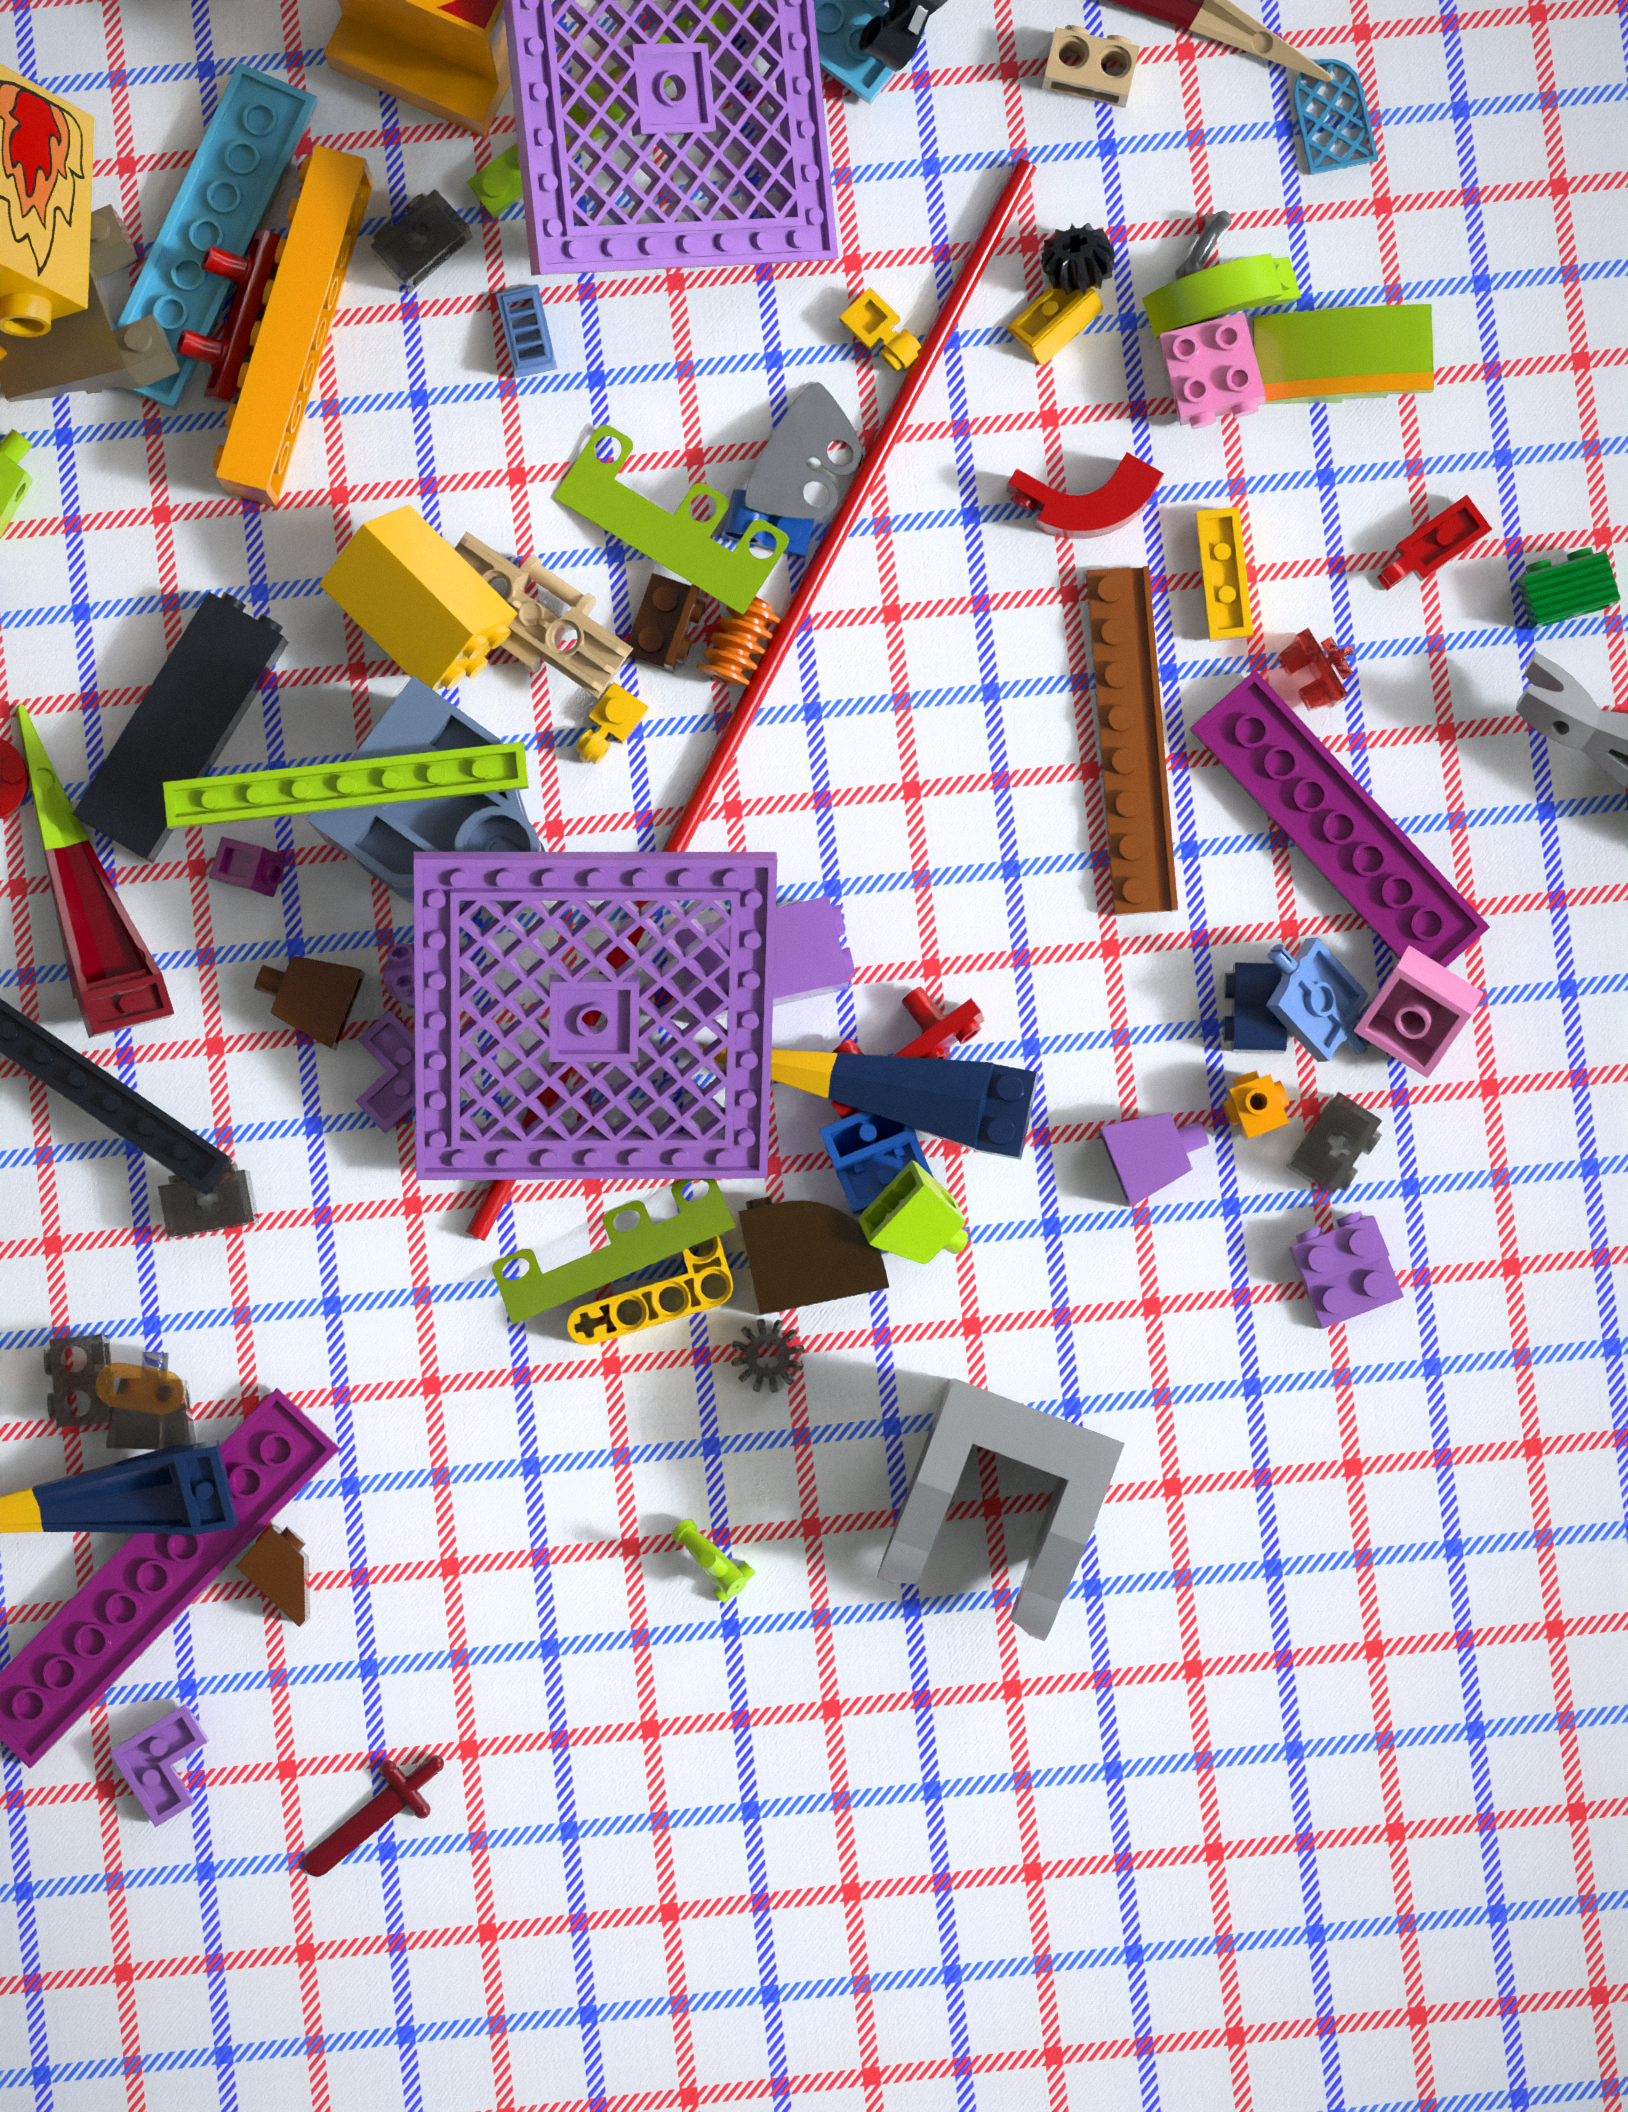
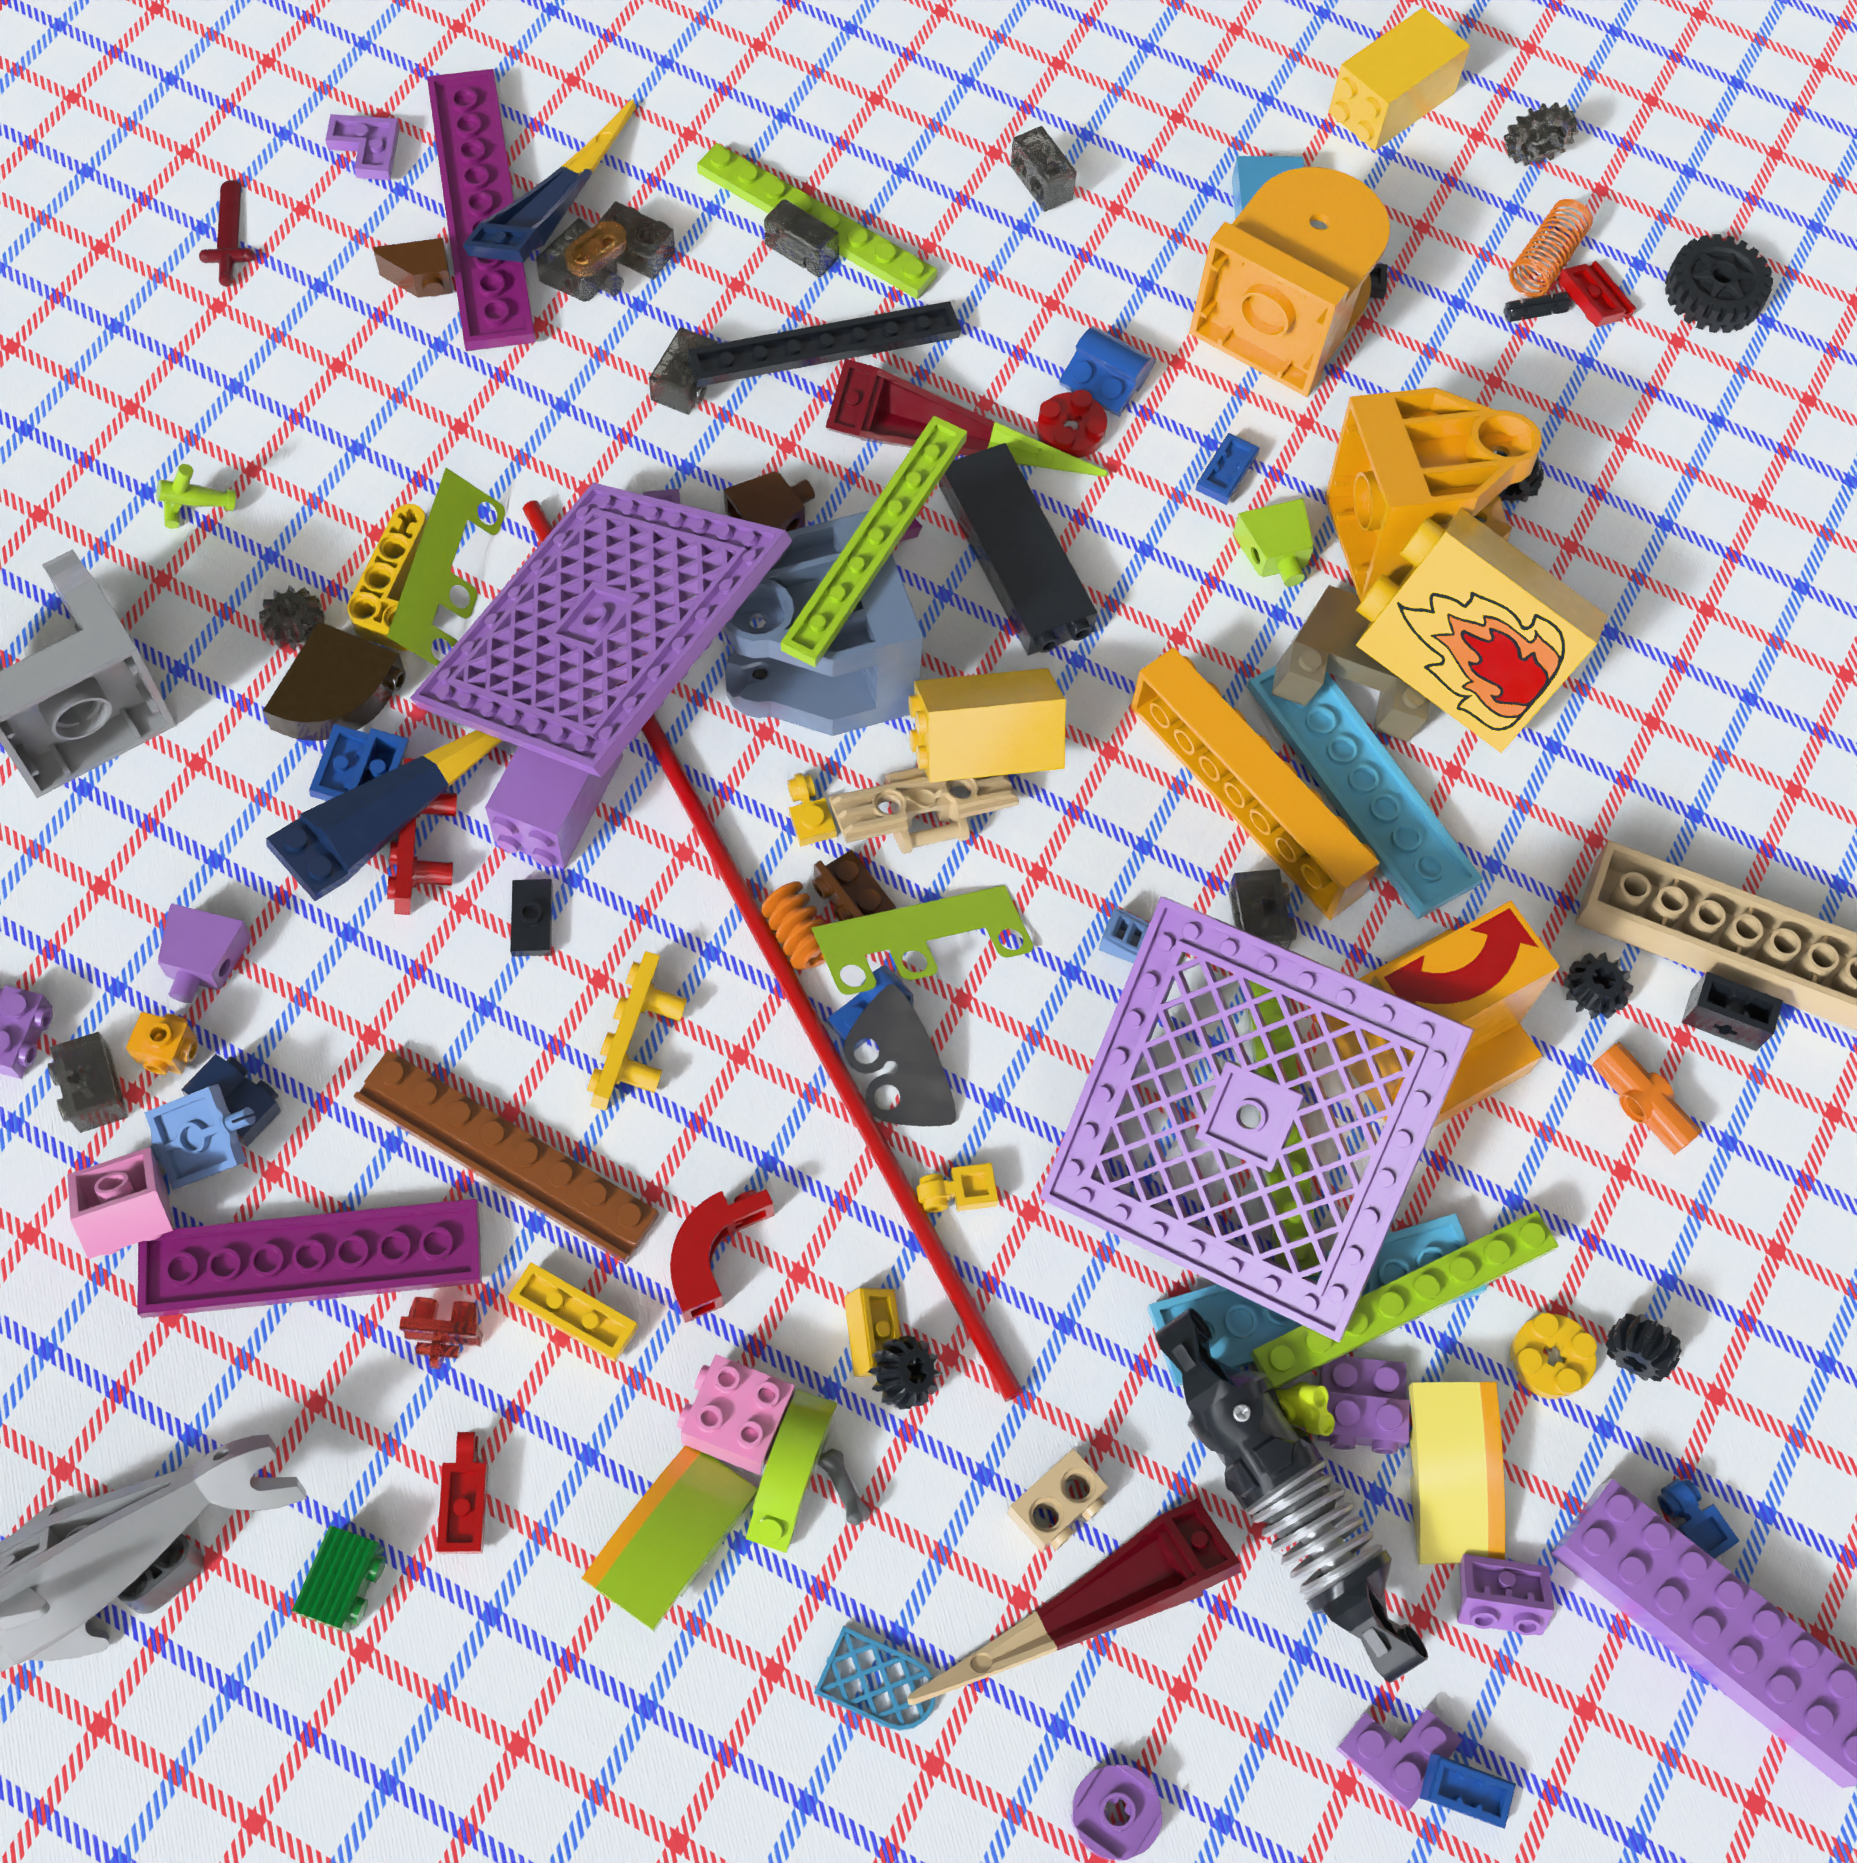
camera: 120 degrees right, 20 degrees down
red plate [176,230,281,402] -> none
lime torso [858,1160,968,1264] -> none
none -> black plate [510,879,553,957]
none -> yellow plate [587,951,687,1111]

